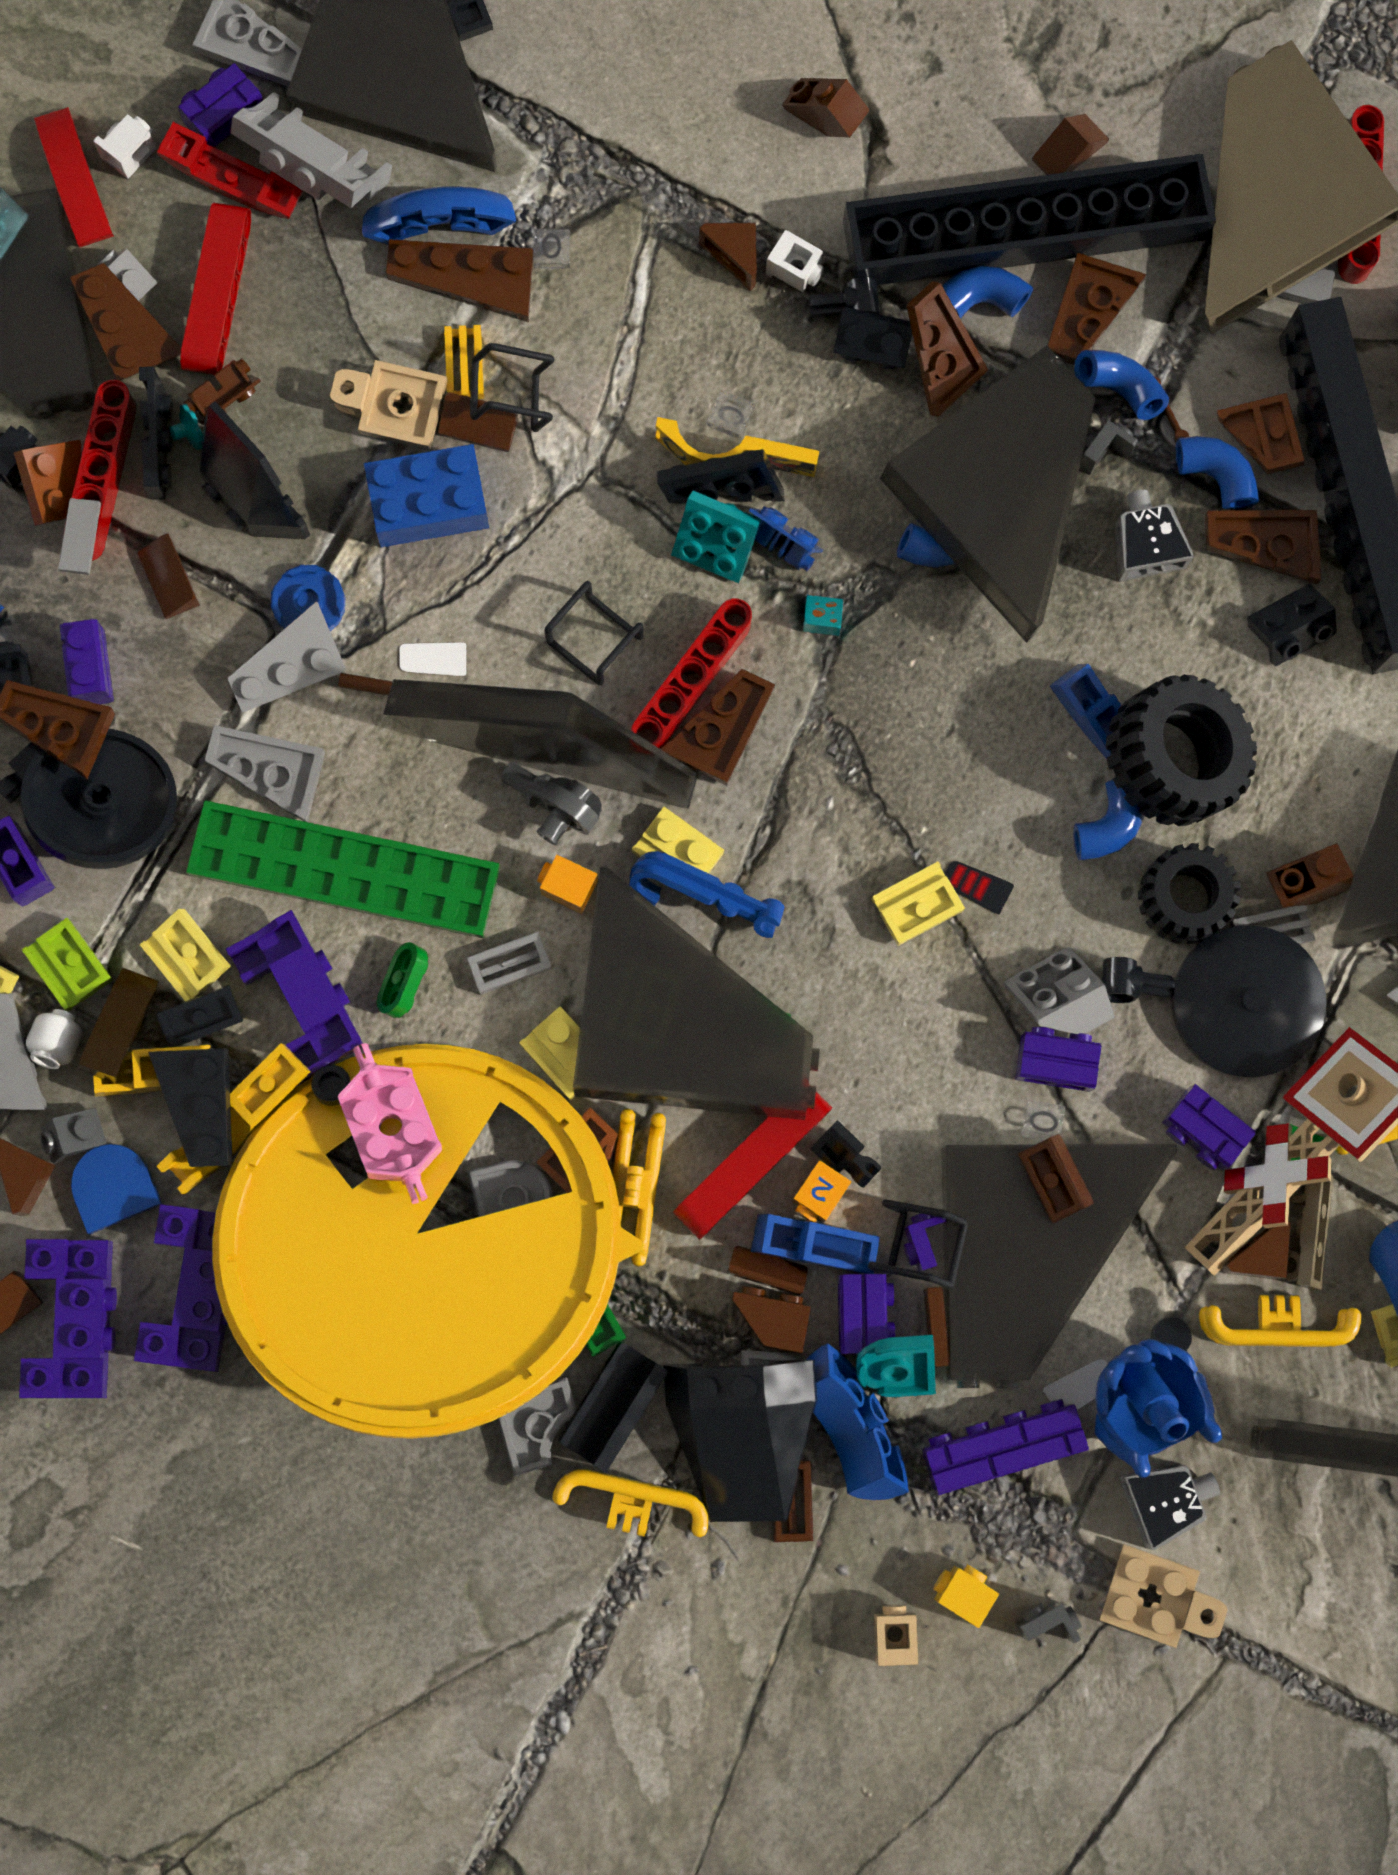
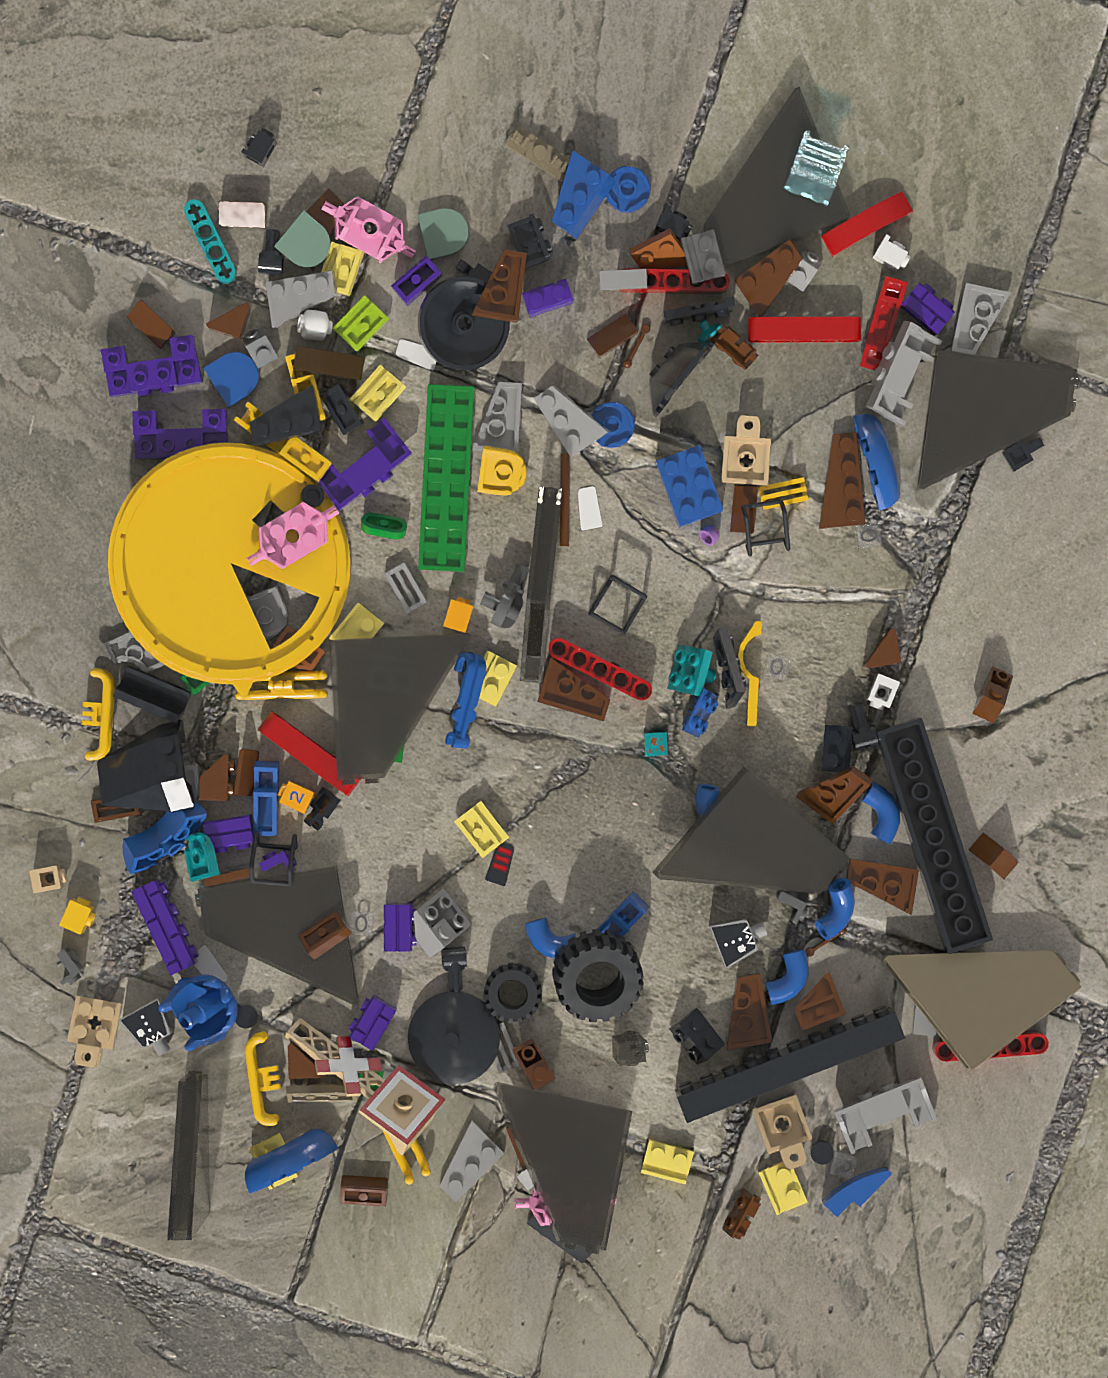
camera: 85 degrees right, 10 degrees up
none -> white sticker [396,339,436,370]
none -> yellow tile [477,446,527,495]
none -> clear smoke brick [612,1031,649,1066]
none -> reddish brown hinge [623,324,650,368]
none -> flat silver plate [681,229,726,284]
none -> medium lavender hinge [699,525,720,546]

